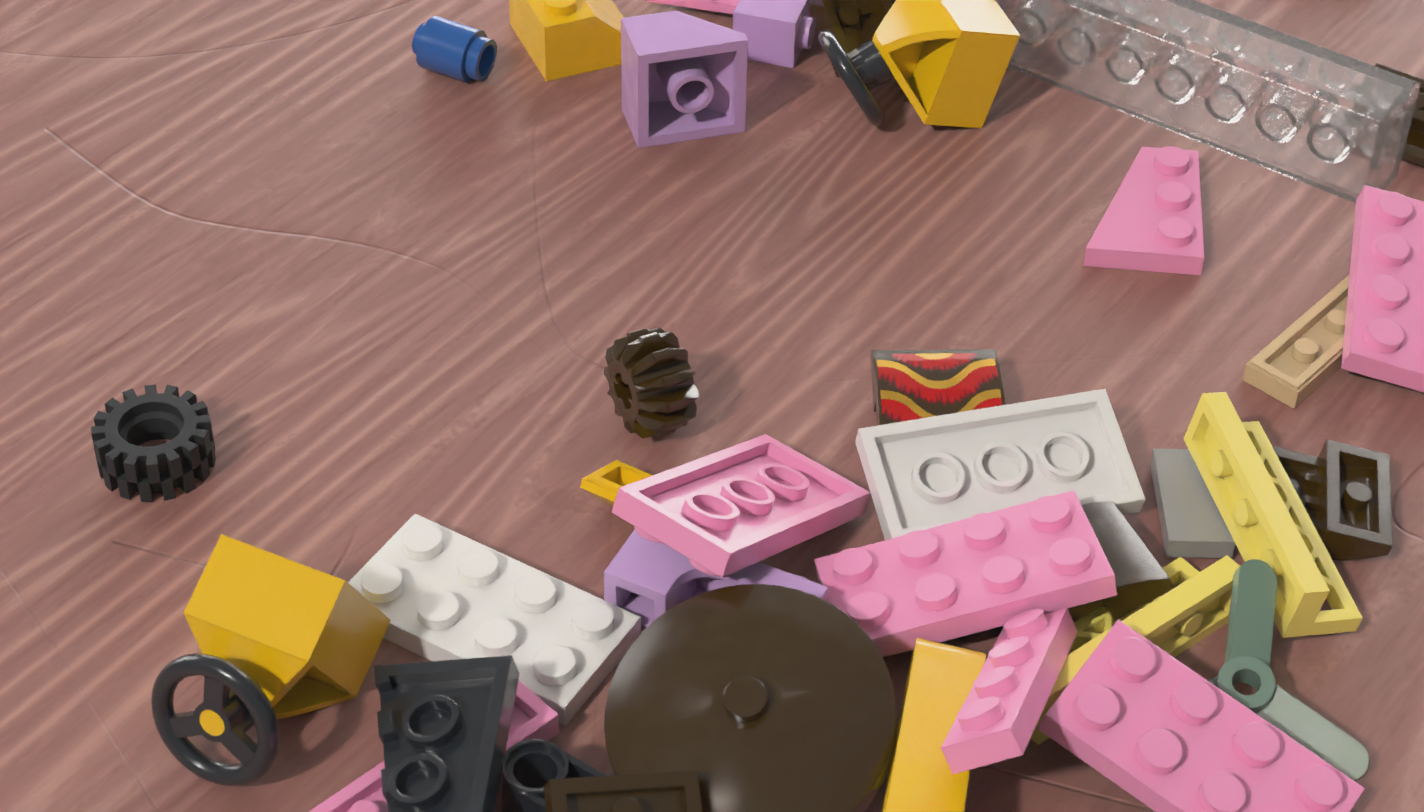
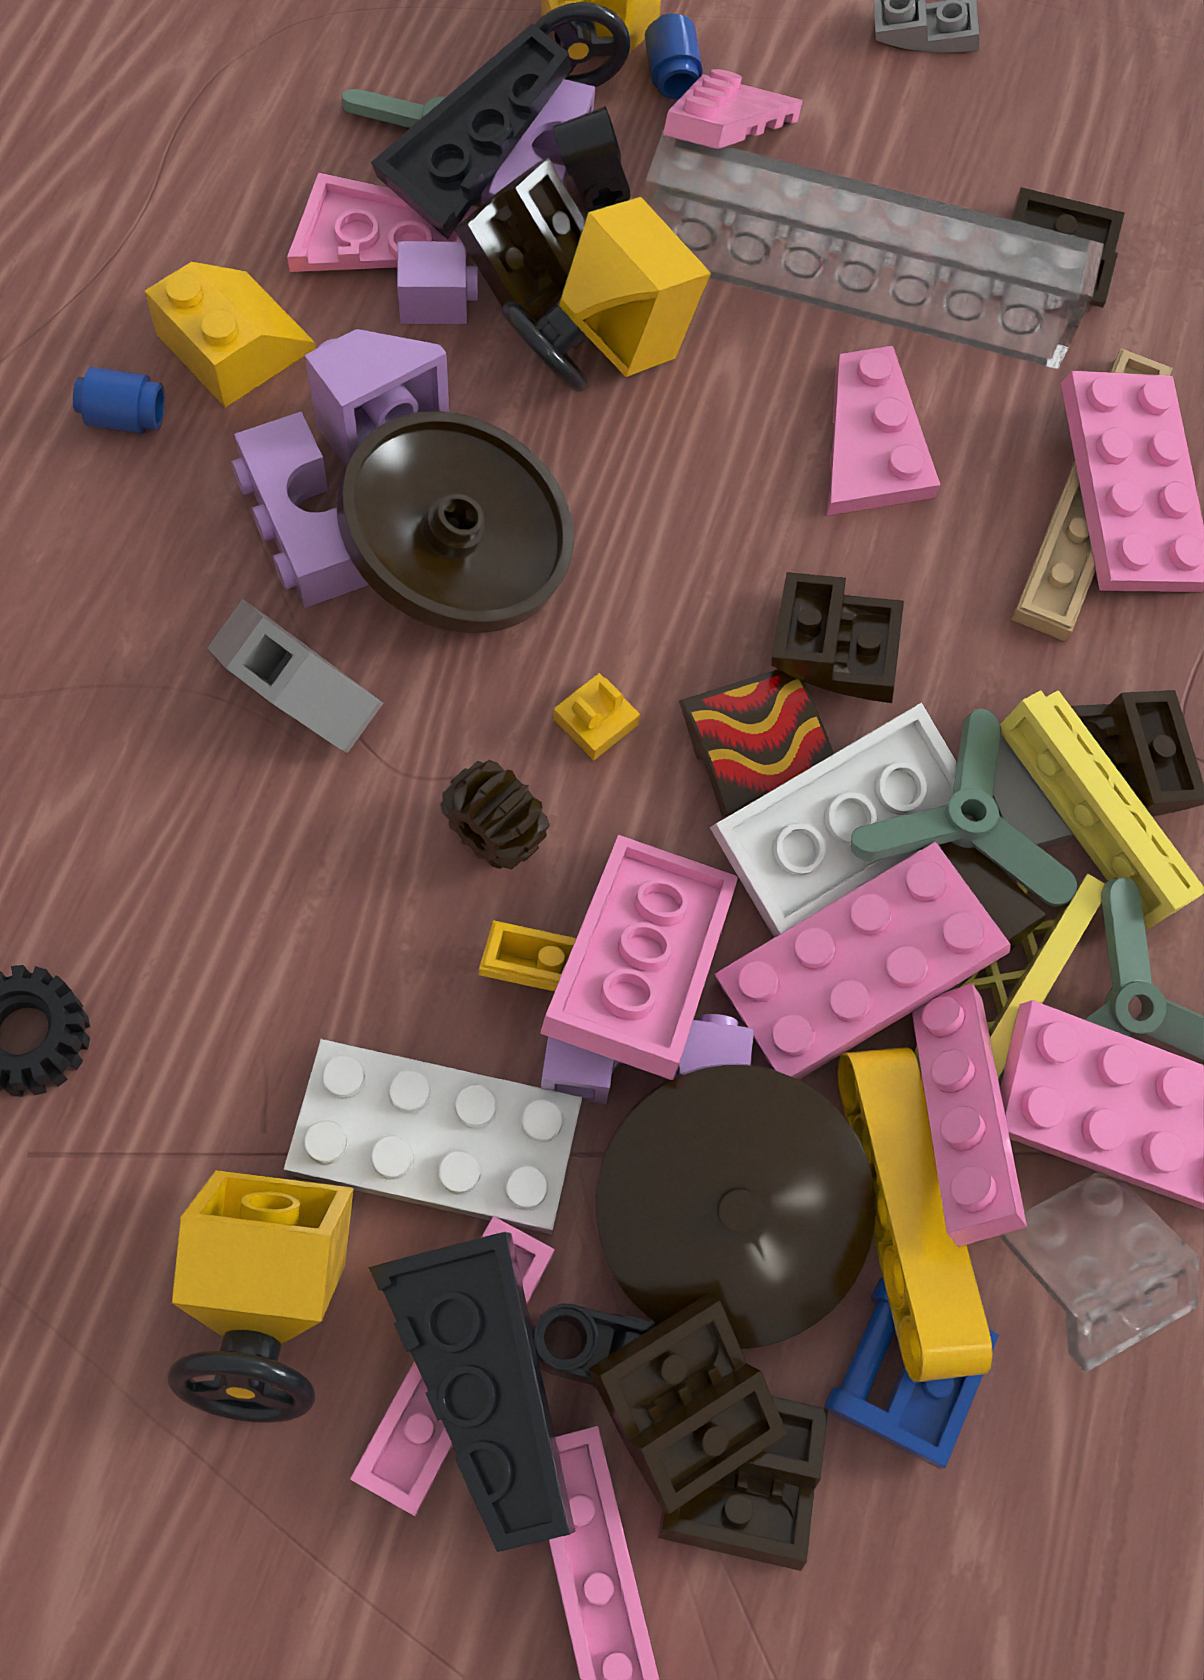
camera: 25 degrees left, 25 degrees up
none -> light grey slope [207,599,384,753]
none -> lavender arch [231,411,369,608]
none -> dark brown dish [337,411,574,633]
none -> yellow tile [553,673,640,761]
none -> dark brown slope [771,572,904,703]
none -> sand green piece [850,709,1077,907]

